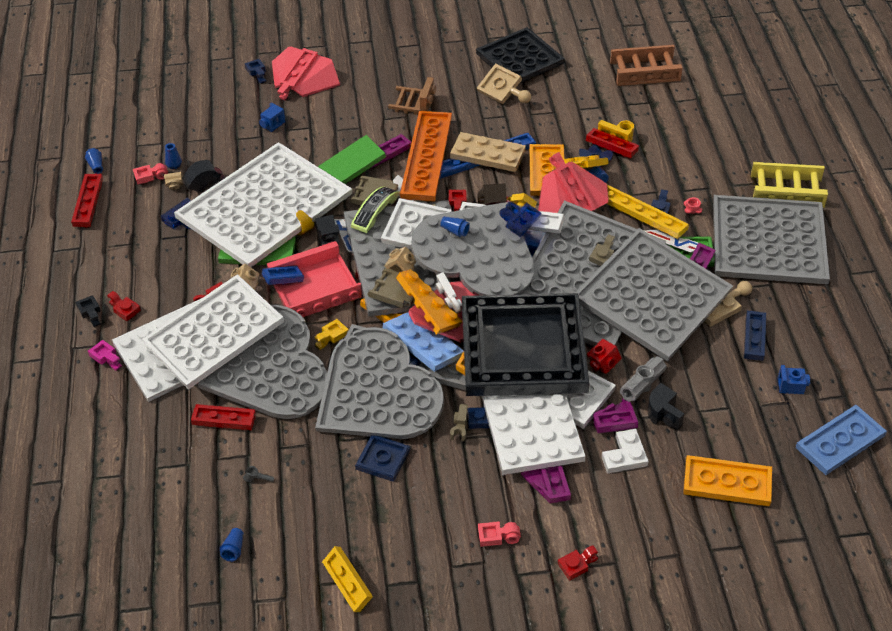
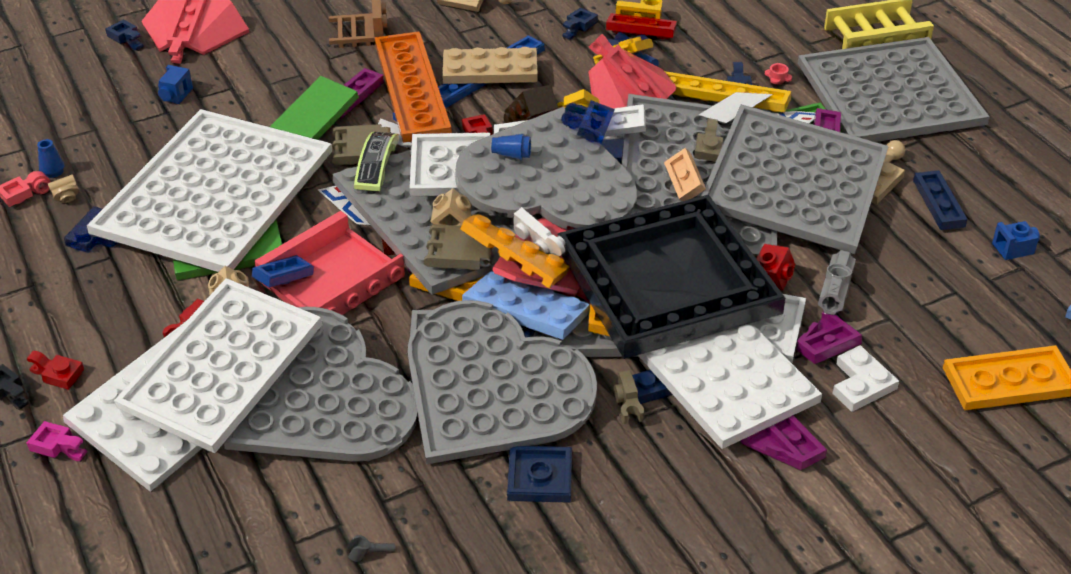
camera: 20 degrees left, 5 degrees down
black brick [182,160,225,192] -> none
red plate [191,404,256,430] -> none
yellow helmet [296,210,315,235] -> none
black brick [314,215,340,246] -> none
yellow plate [314,319,349,350] -> none
coral plate [478,522,521,547] -> none
light orange plate [529,144,564,196] -> none
red plate [558,545,598,581] -> none
black brick [647,383,685,431] -> none
none -> dark blue plate [562,8,598,40]
none -> light nougat plate [664,148,706,201]
none -> white sticker [699,92,773,123]

